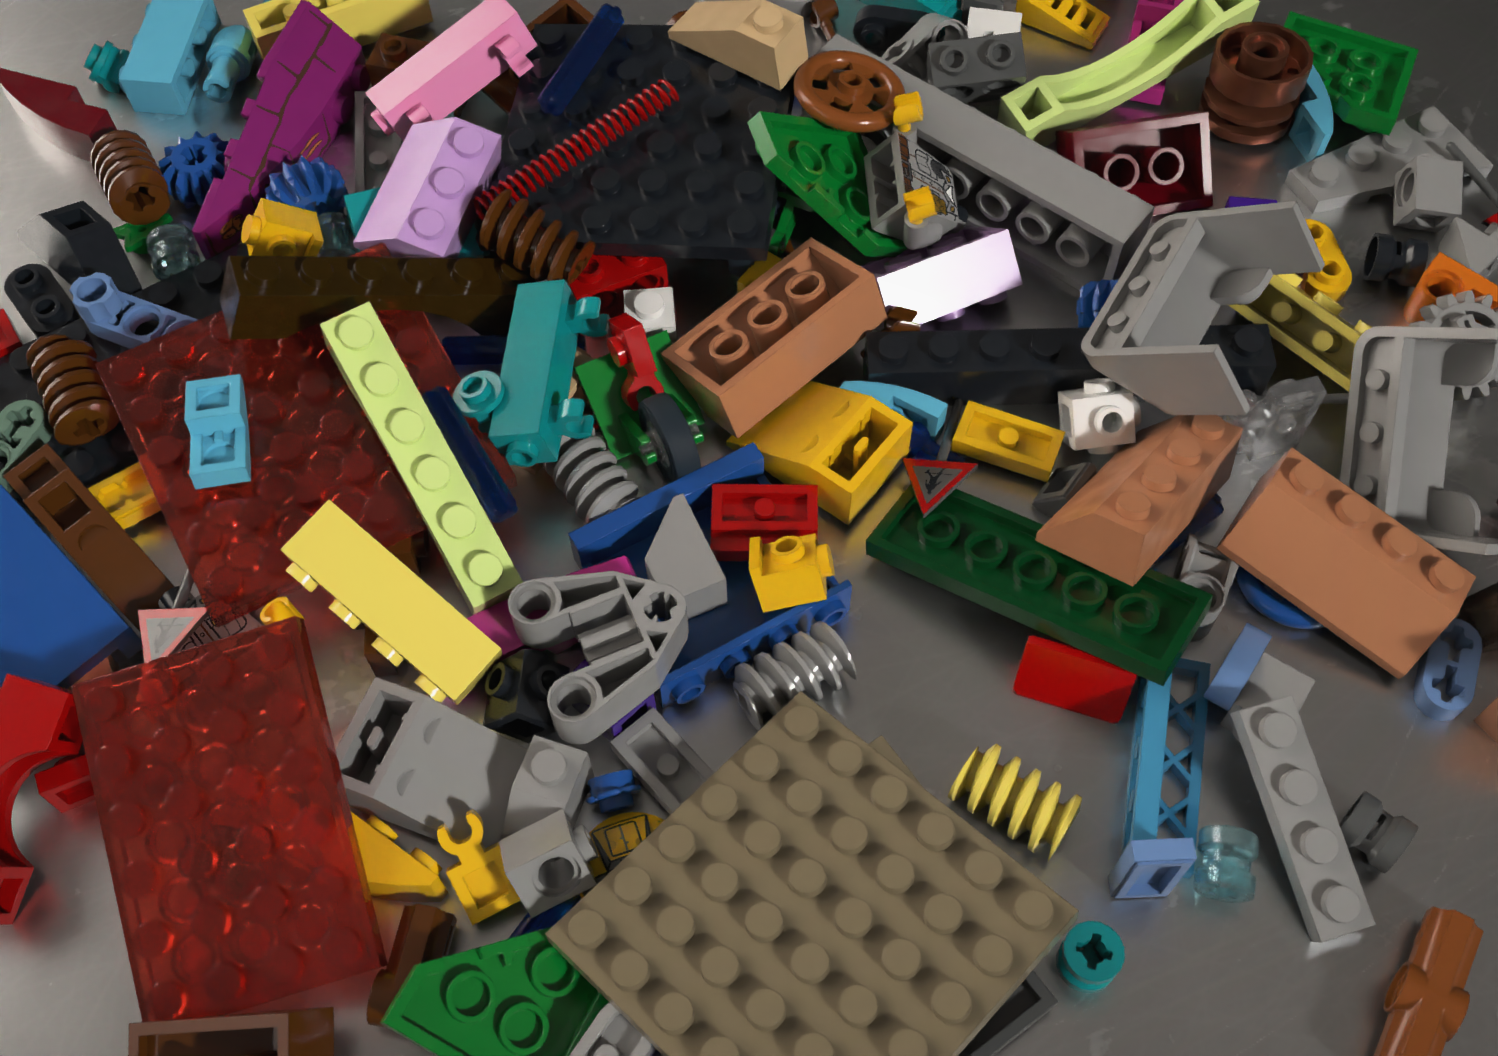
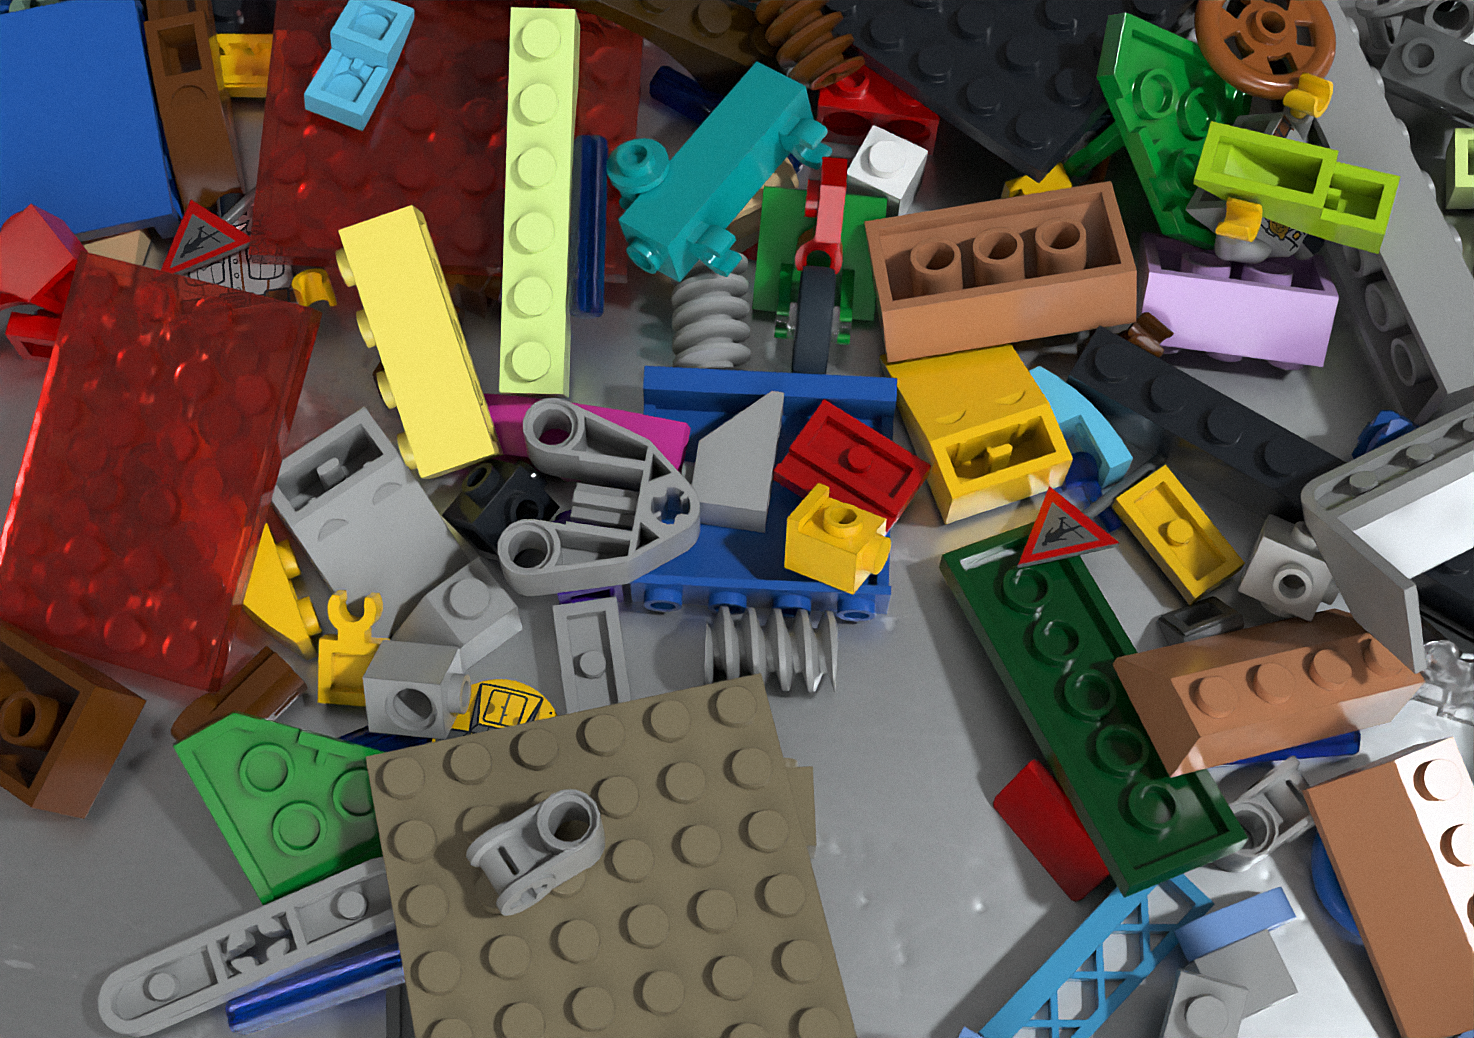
camera: 30 degrees right, 10 degrees up
blue plate [586,769,641,814] -> none
light yellow piece [948,743,1082,861] -> none
none -> light grey piece [466,790,605,916]
none -> lime slope [1194,121,1401,254]

